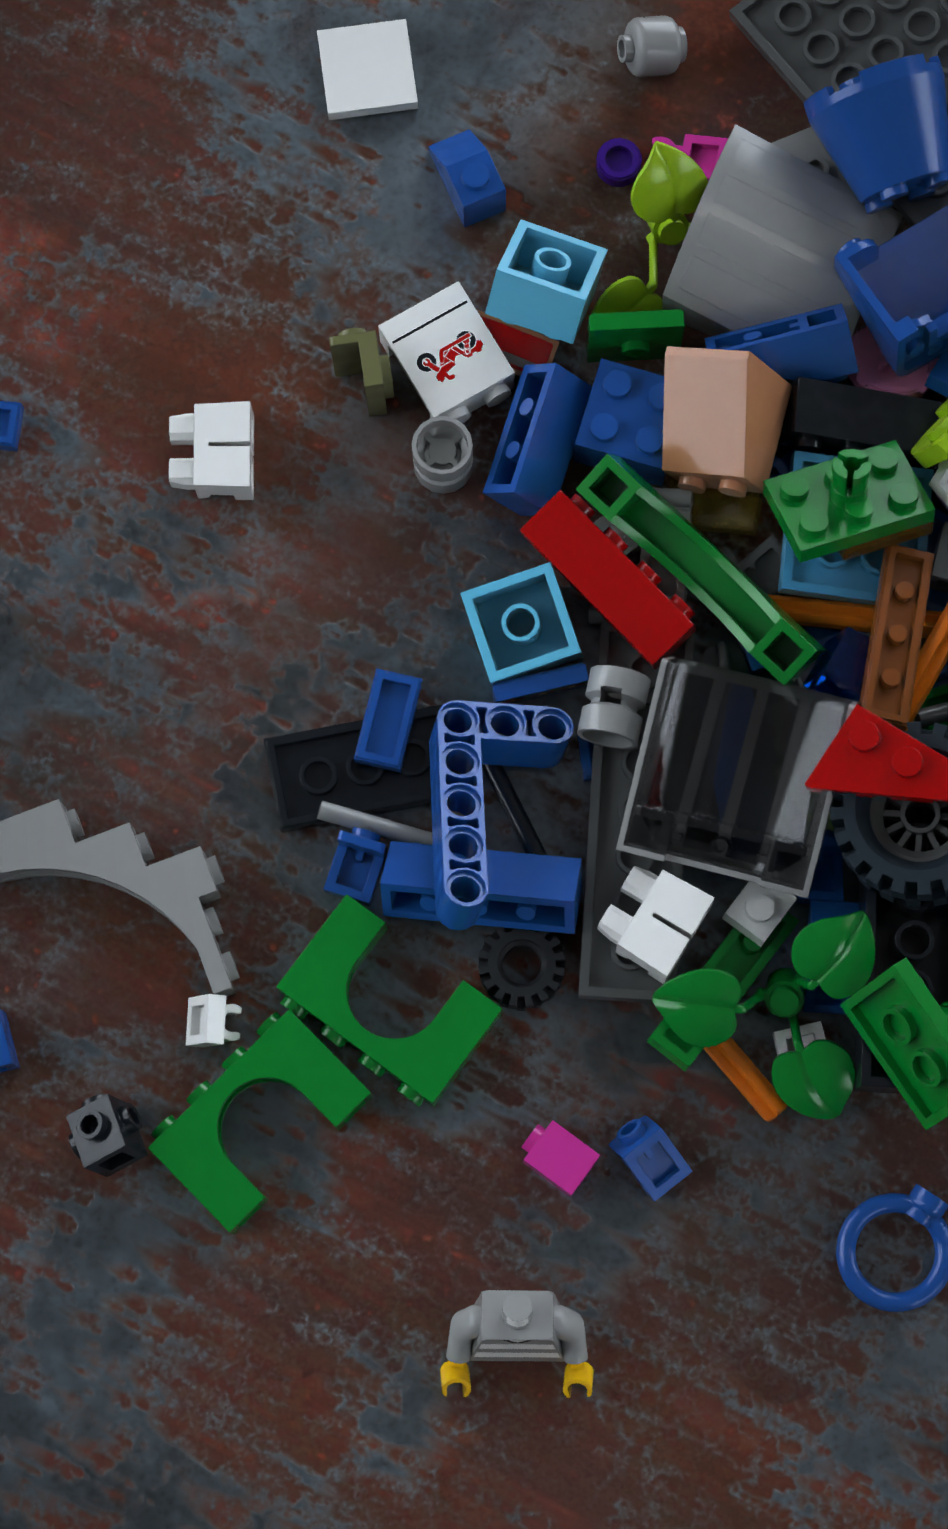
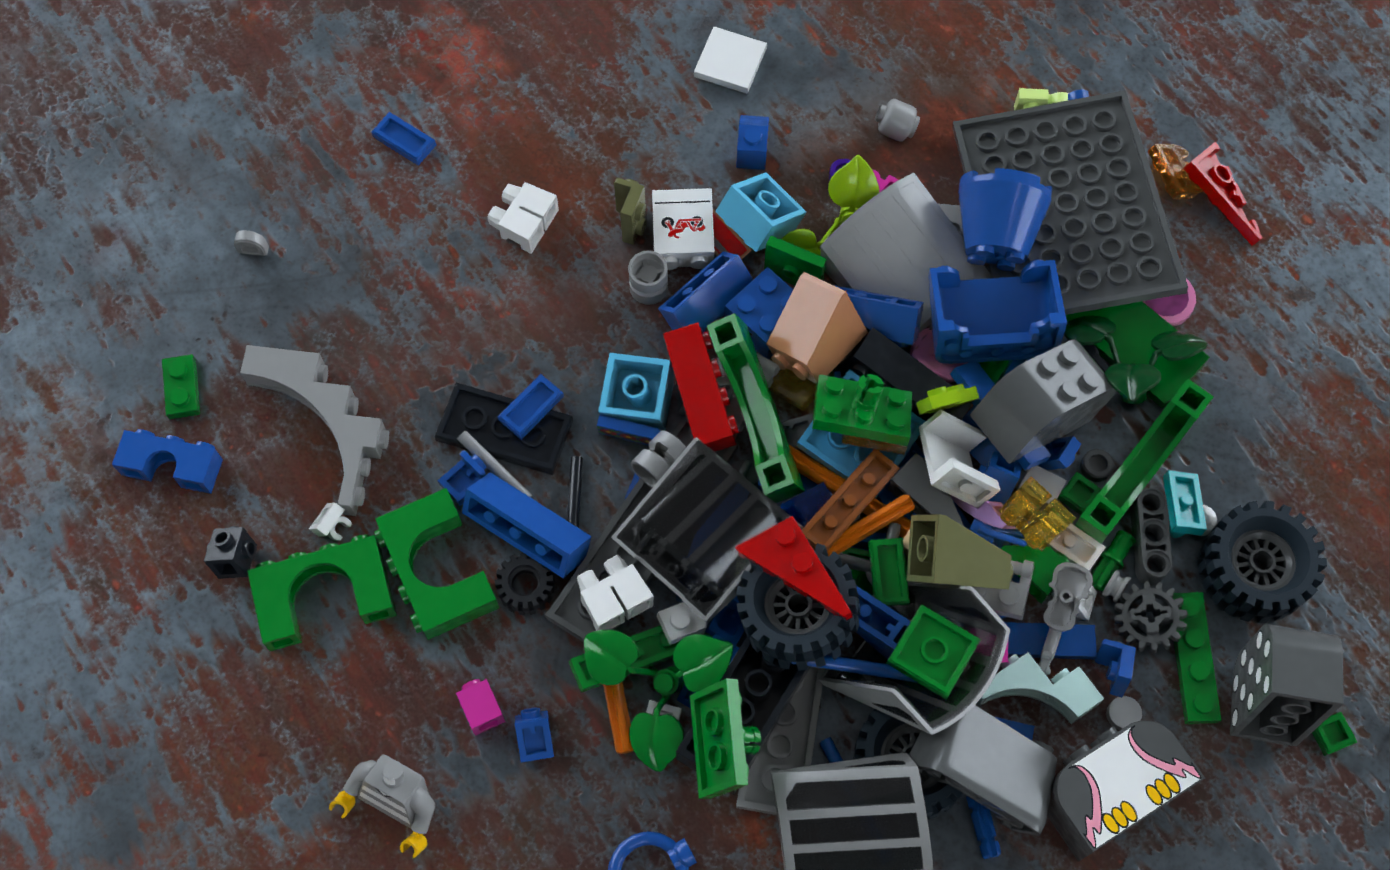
camera: 25 degrees right, 10 degrees down
blue beam [429,700,574,930] -> none

